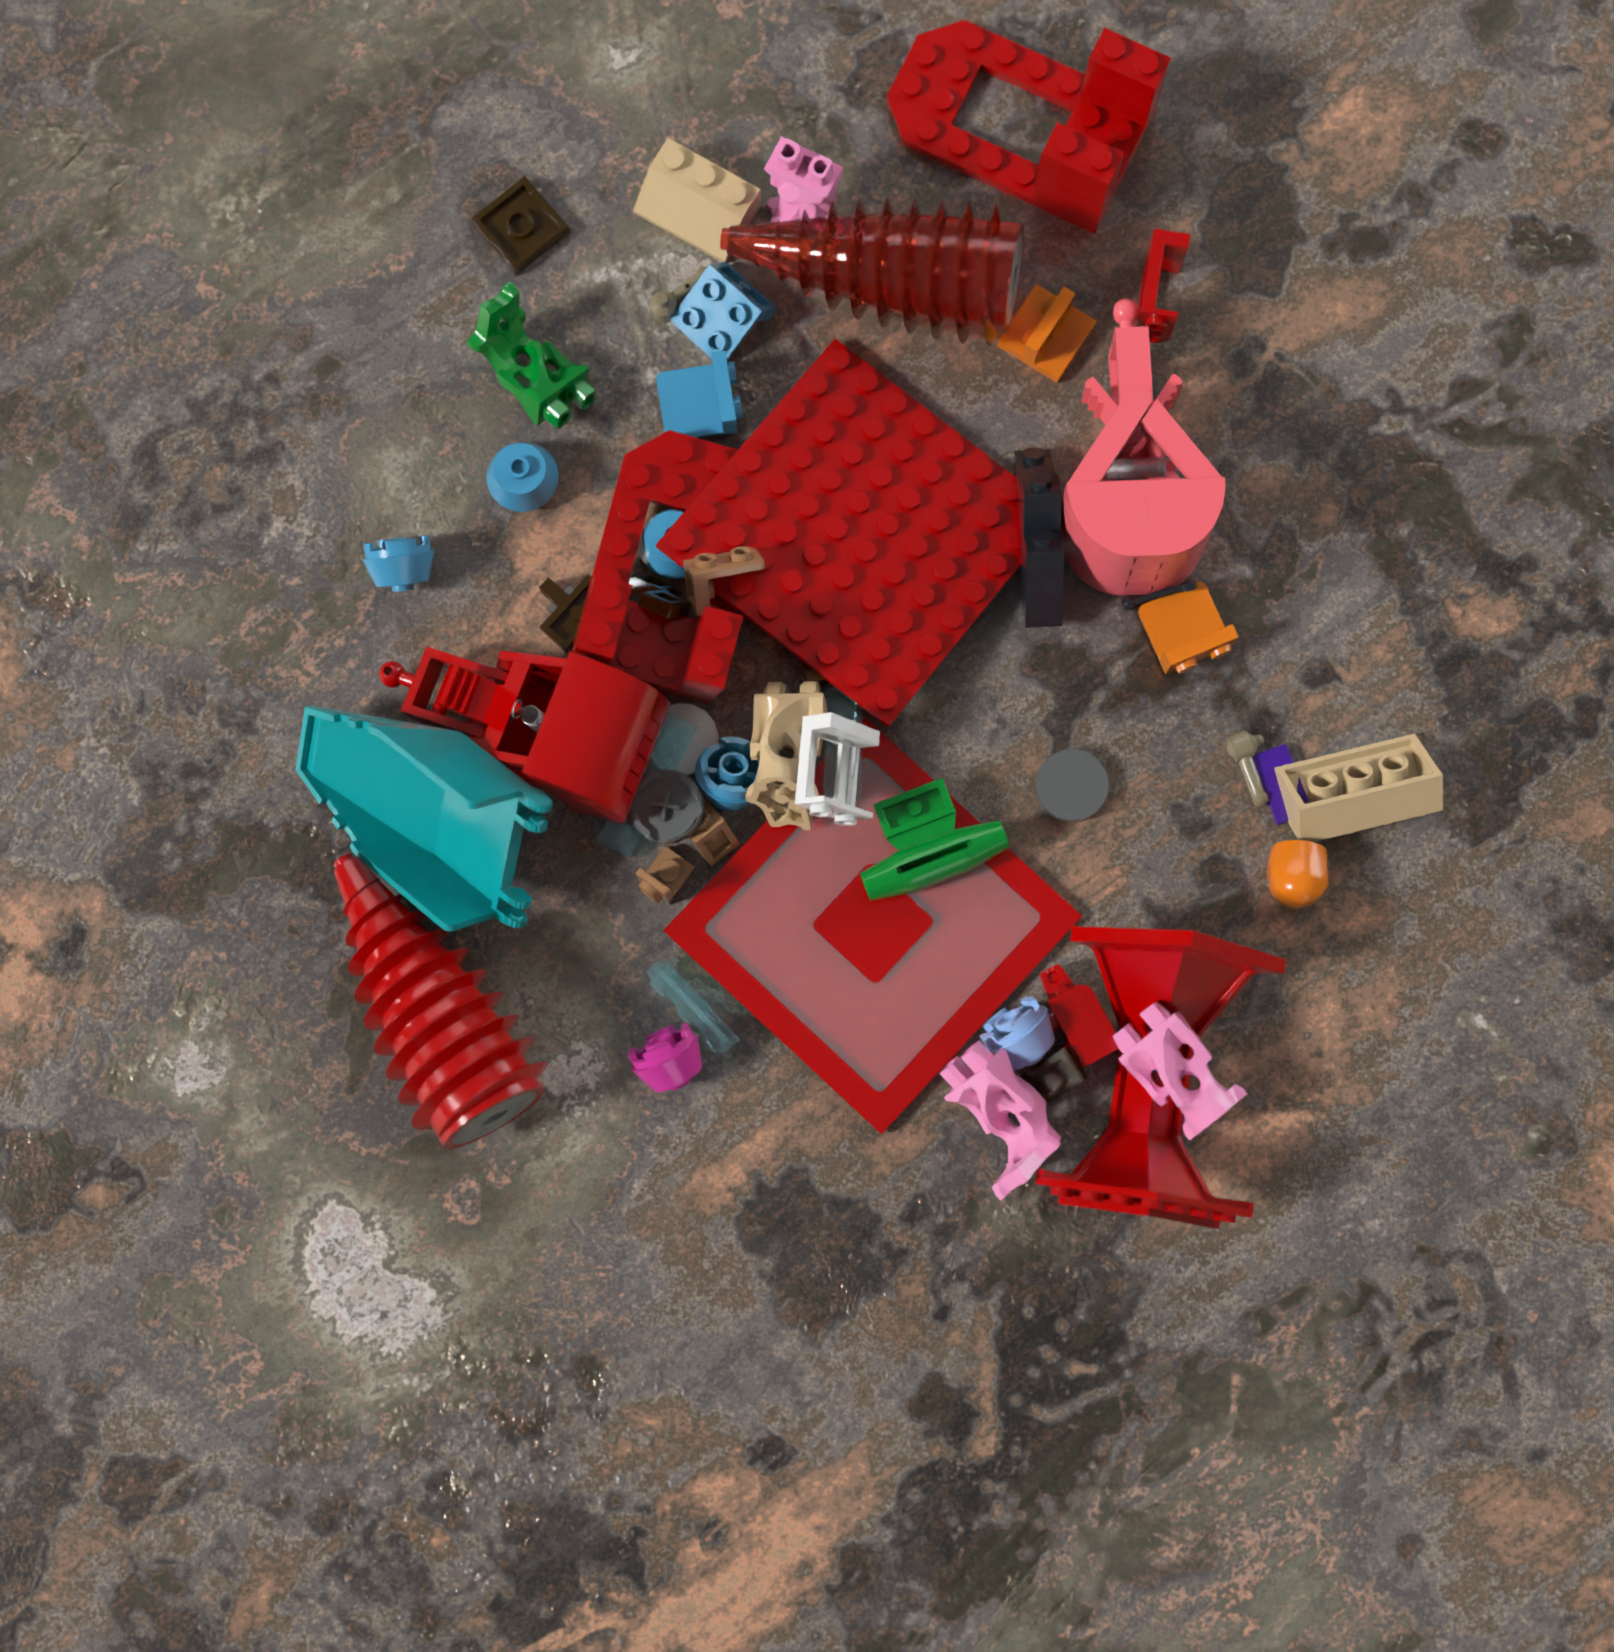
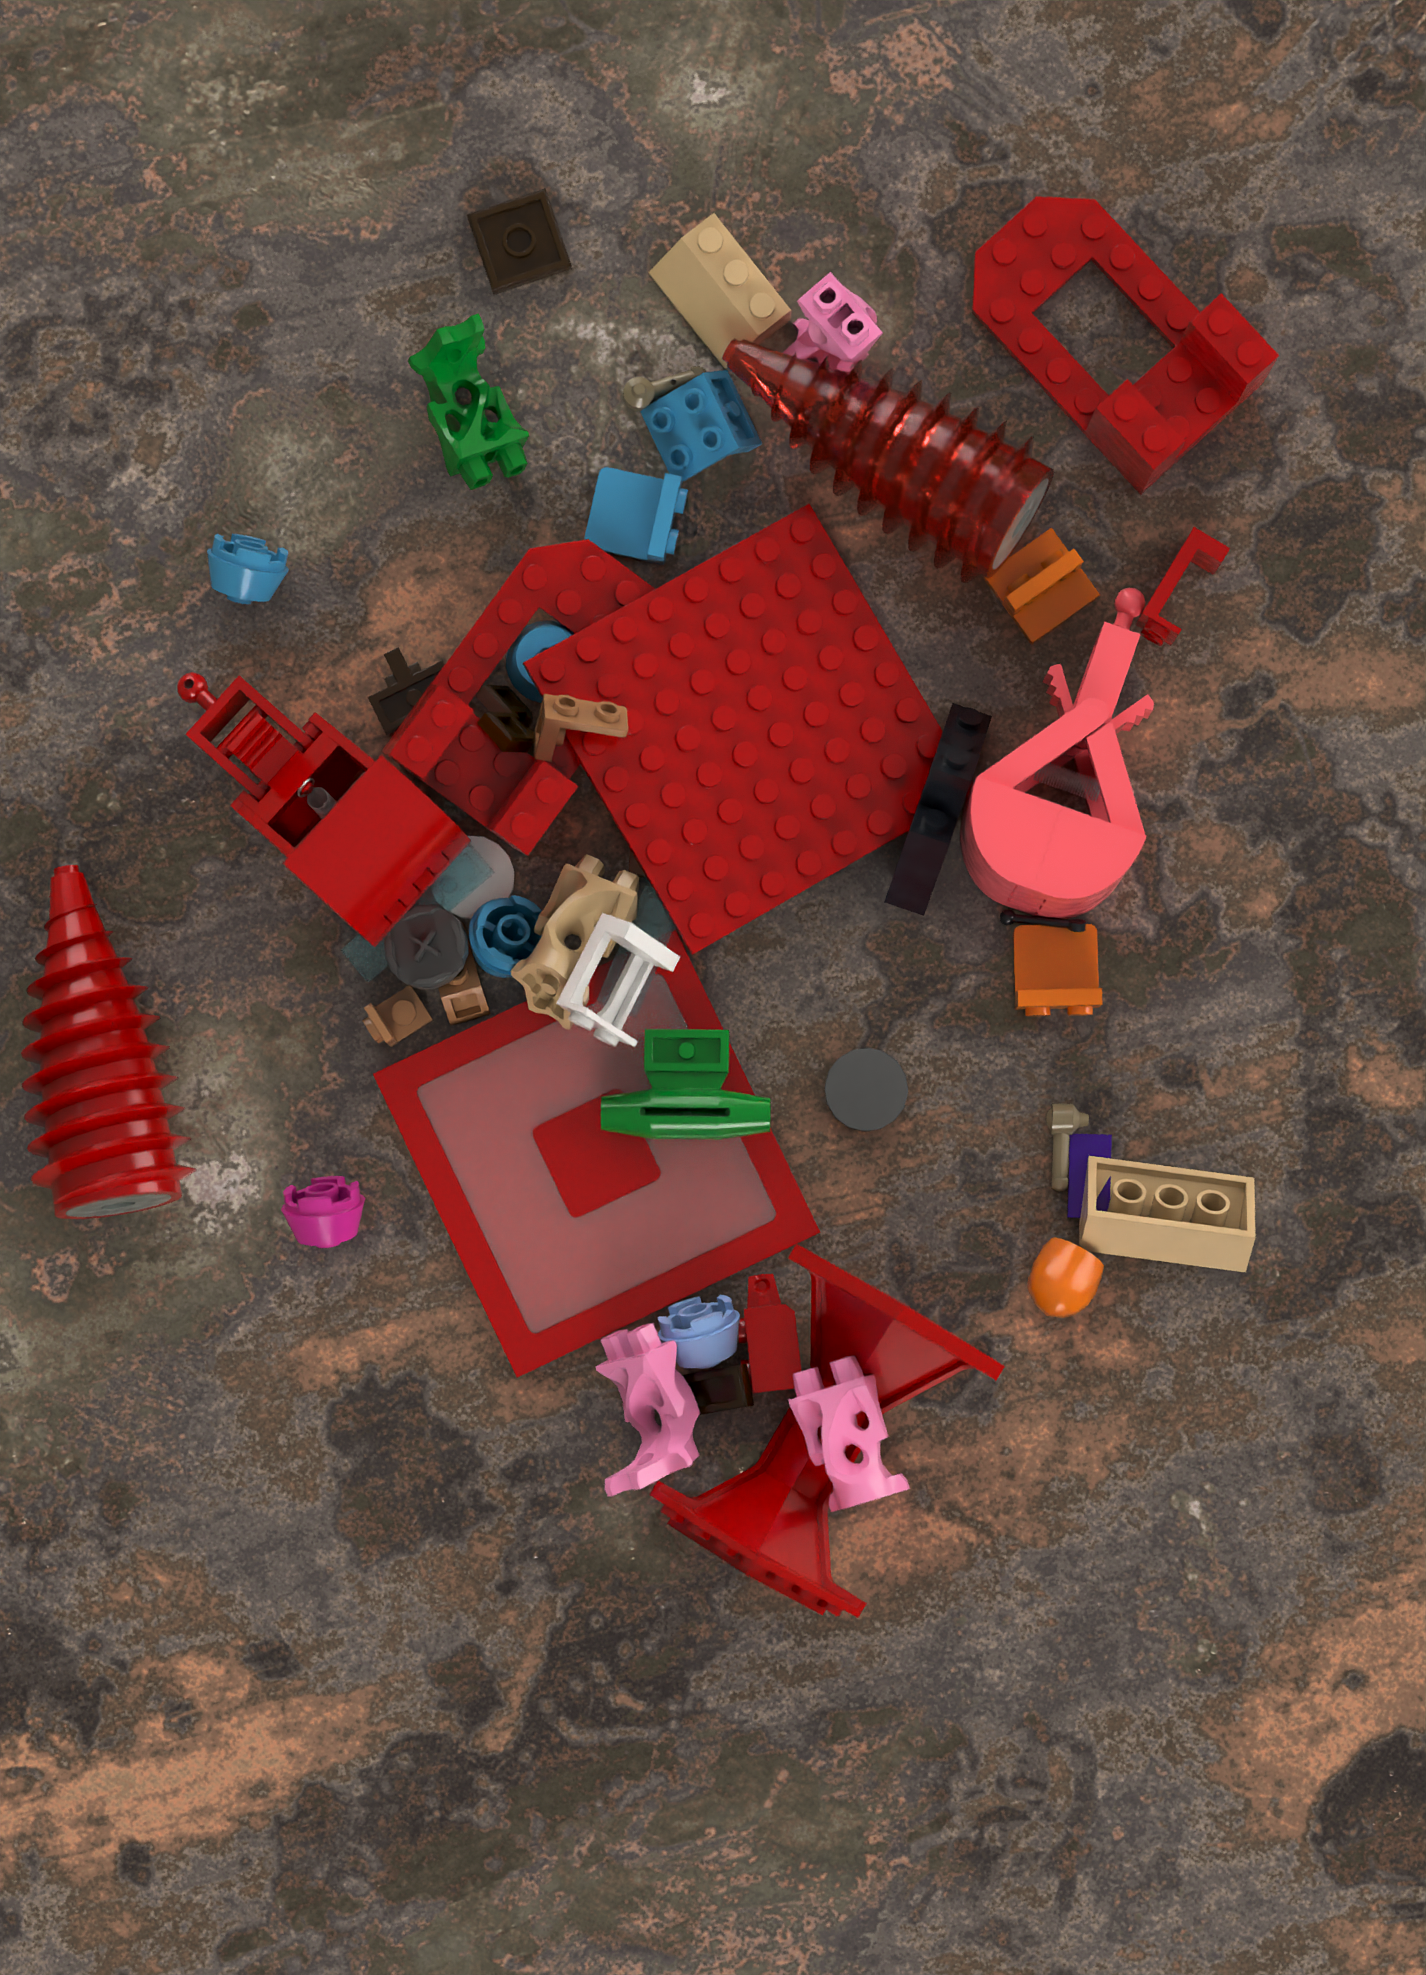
camera: 20 degrees right, 5 degrees up
teal windscreen [295,705,552,932] -> none
dark azure cone [486,442,559,512] -> none
clear light blue plate [646,959,741,1054] -> none

